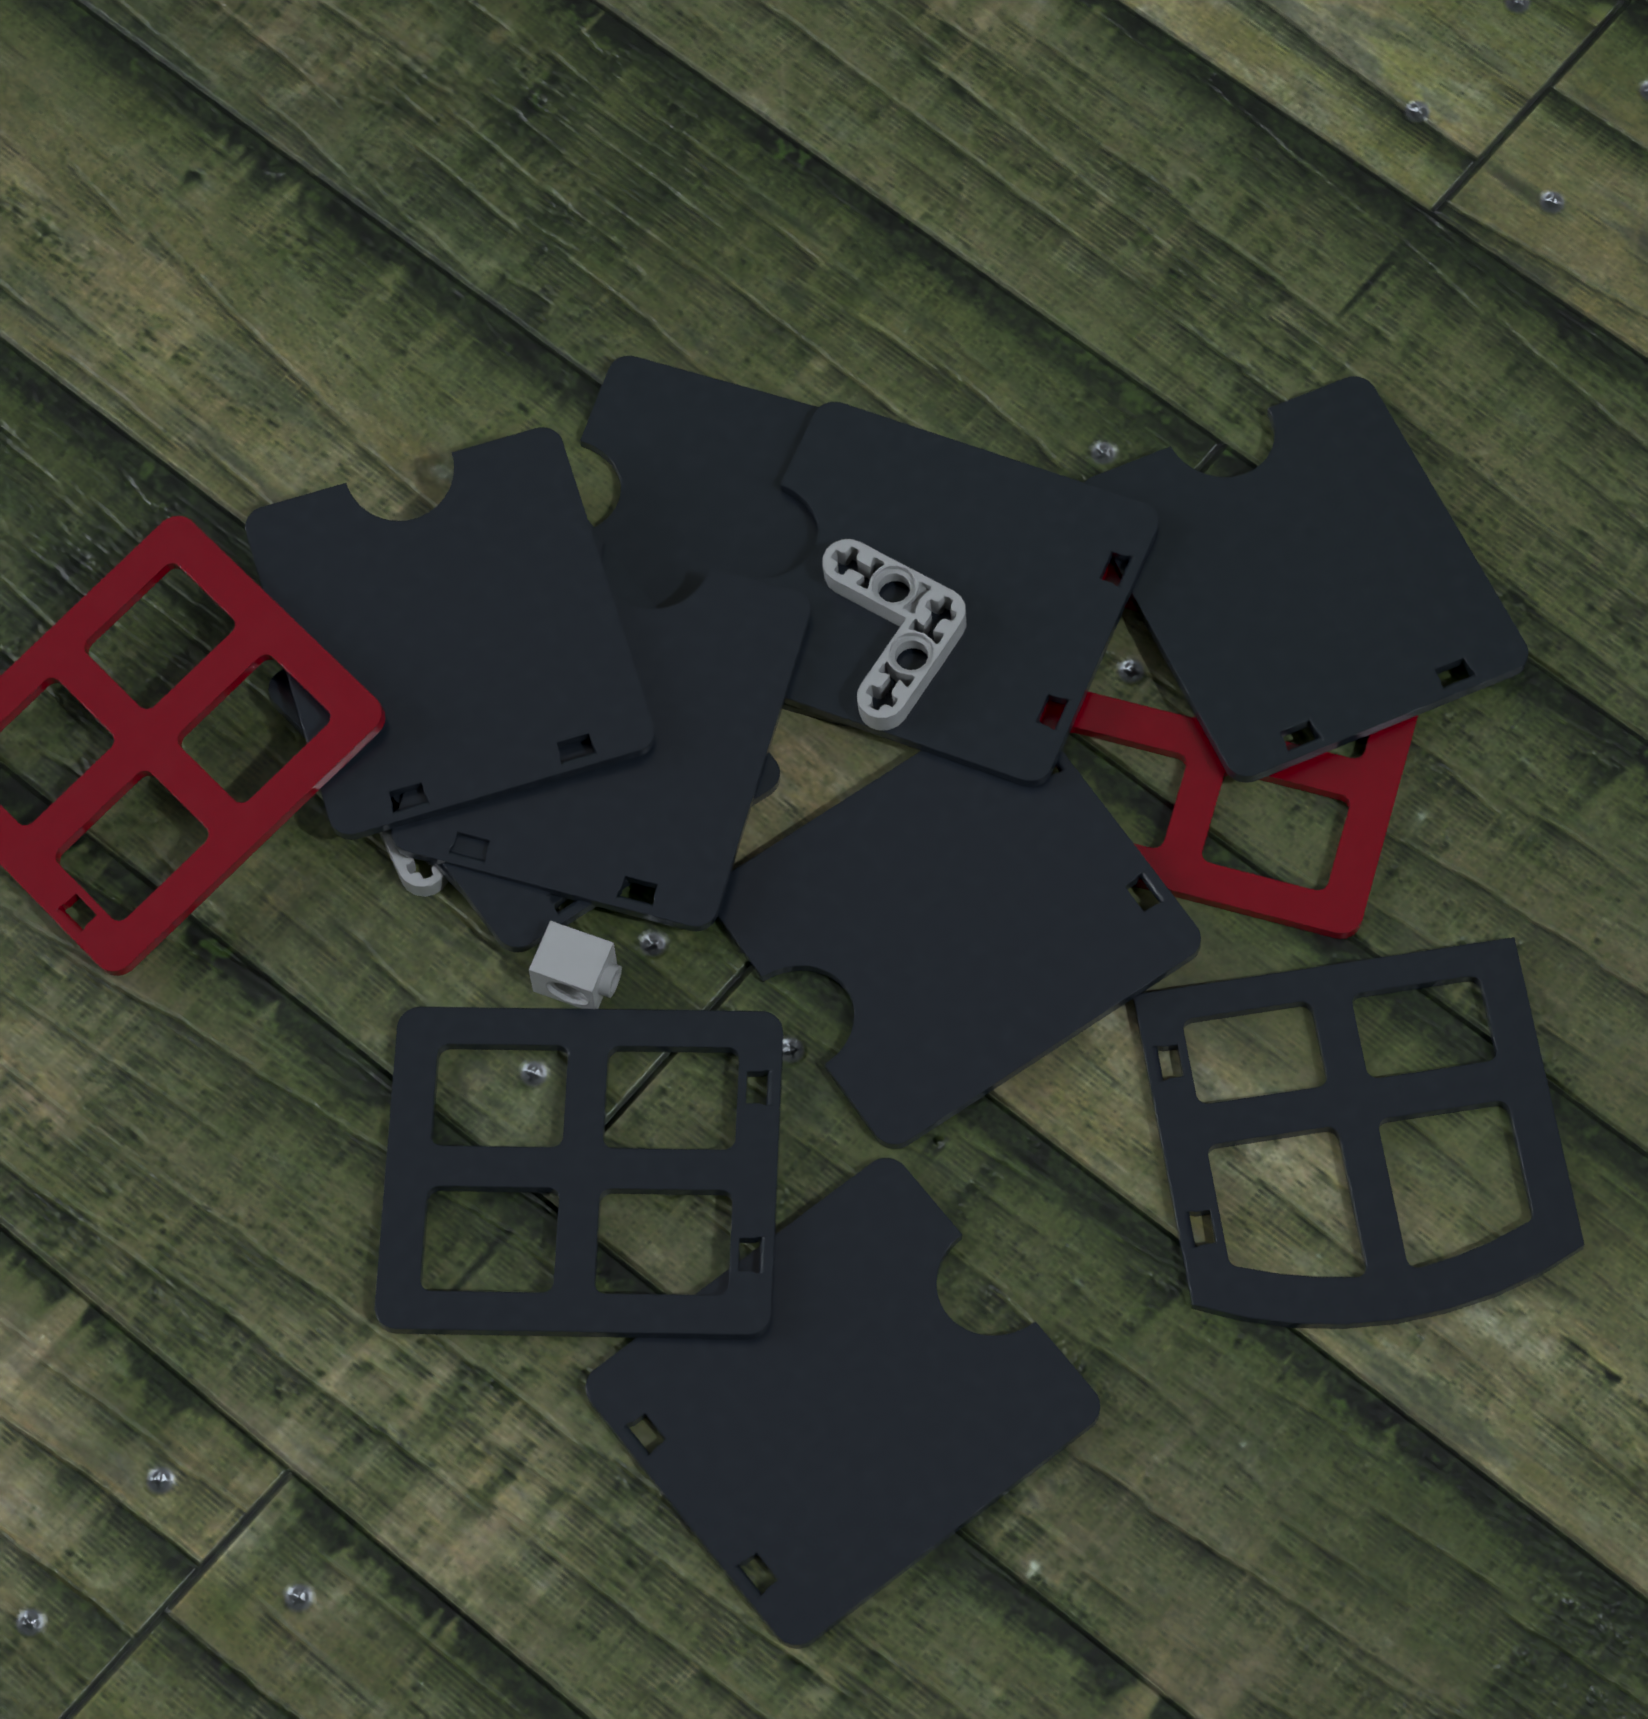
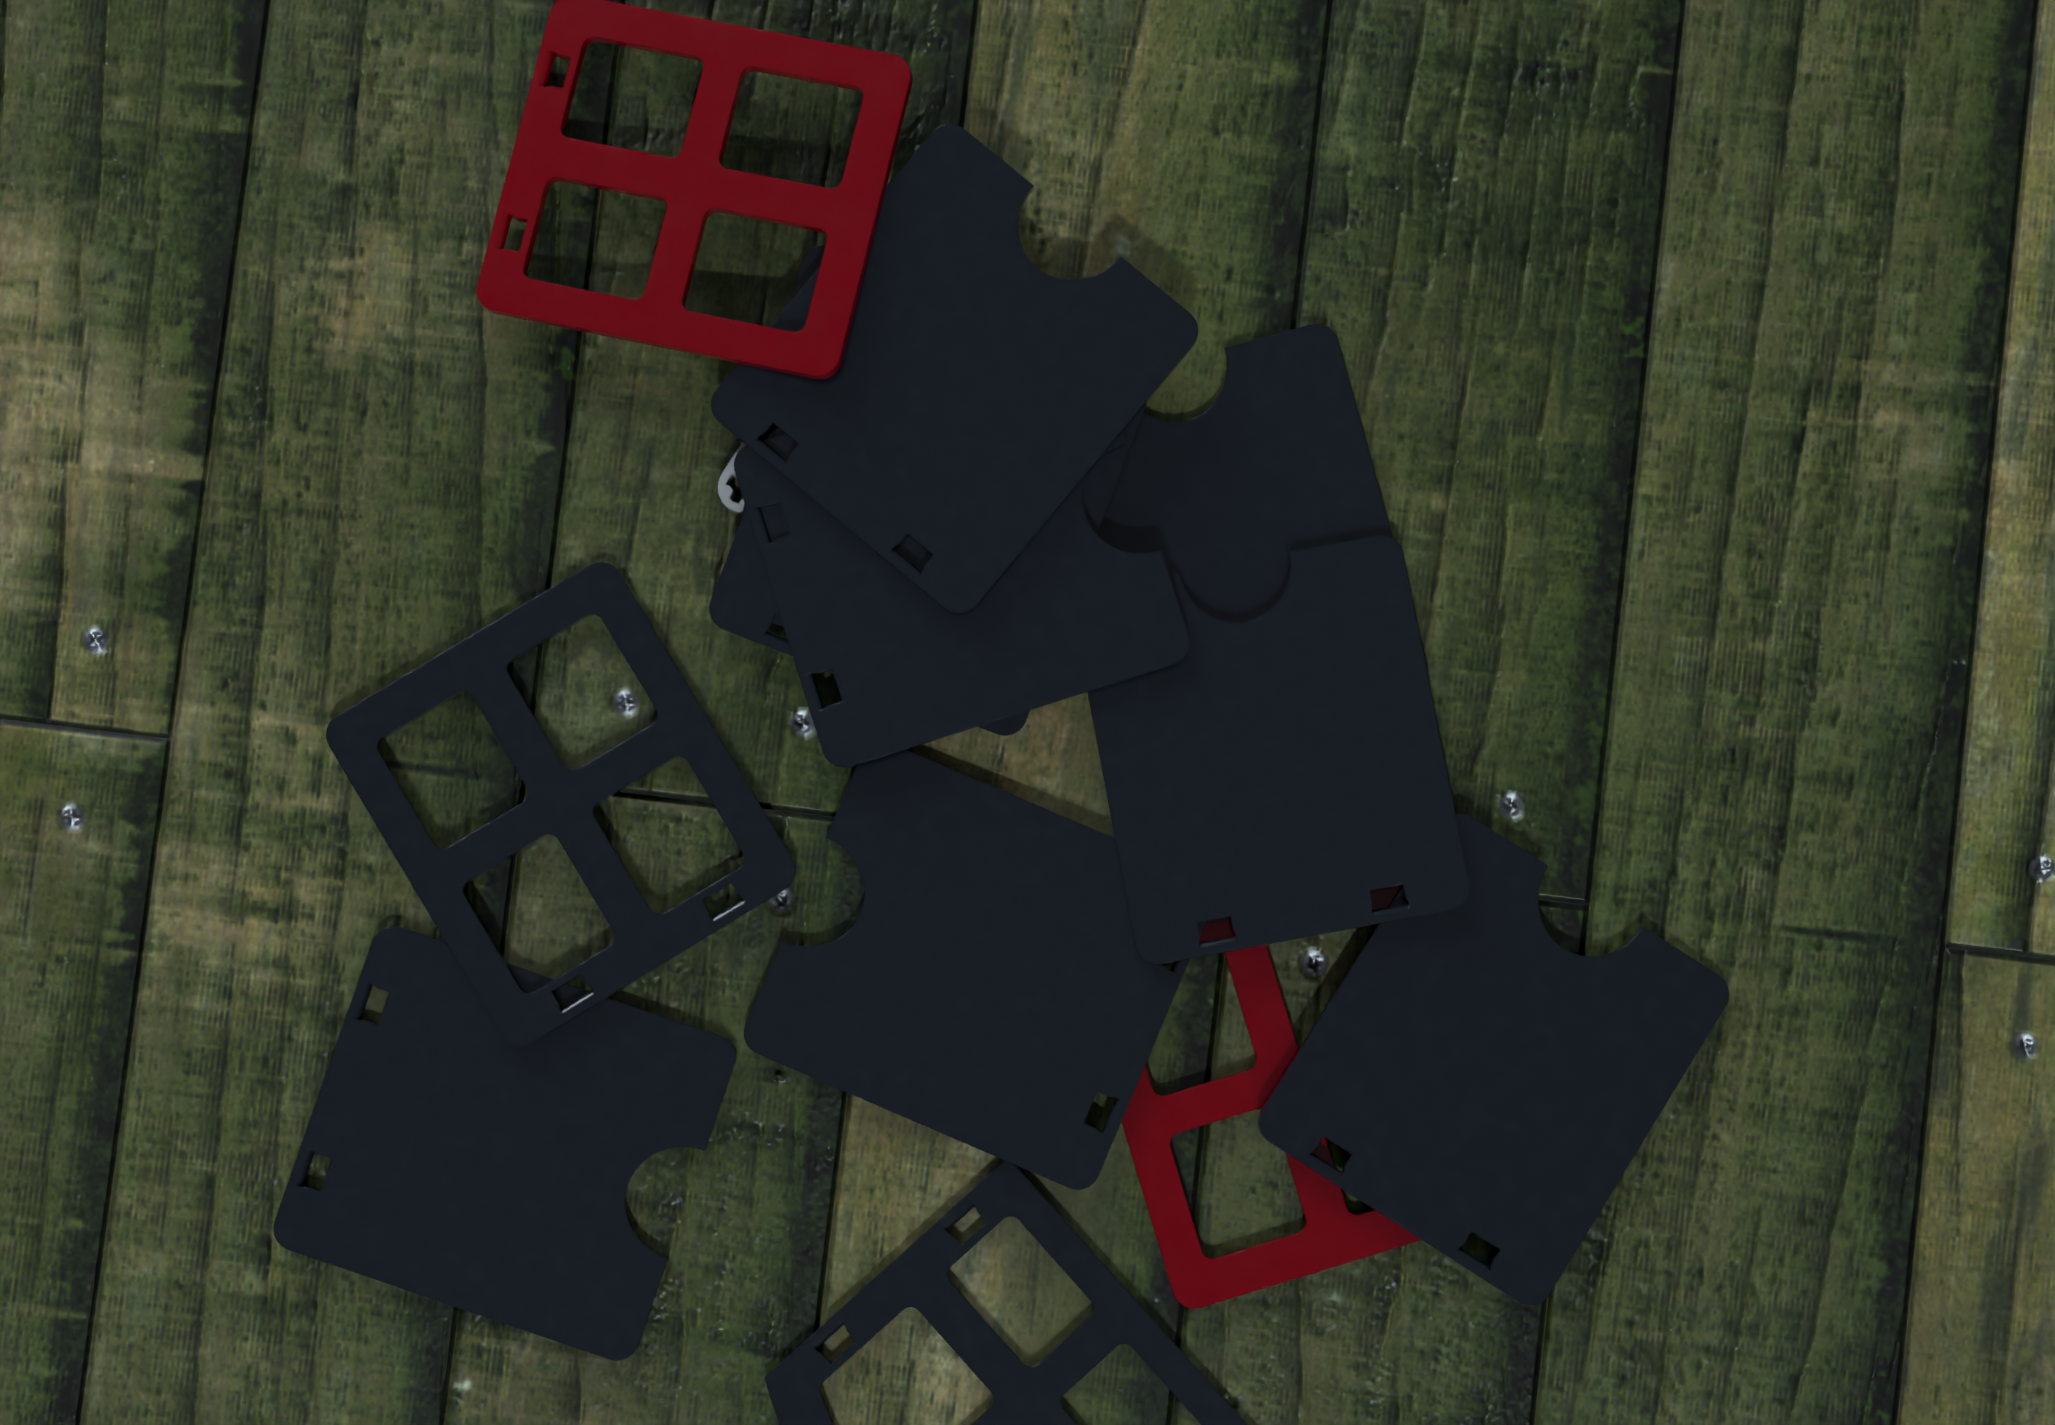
camera: 50 degrees right, 20 degrees up
light grey brick [529,921,622,1009] -> none
light grey beam [823,539,967,730] -> none

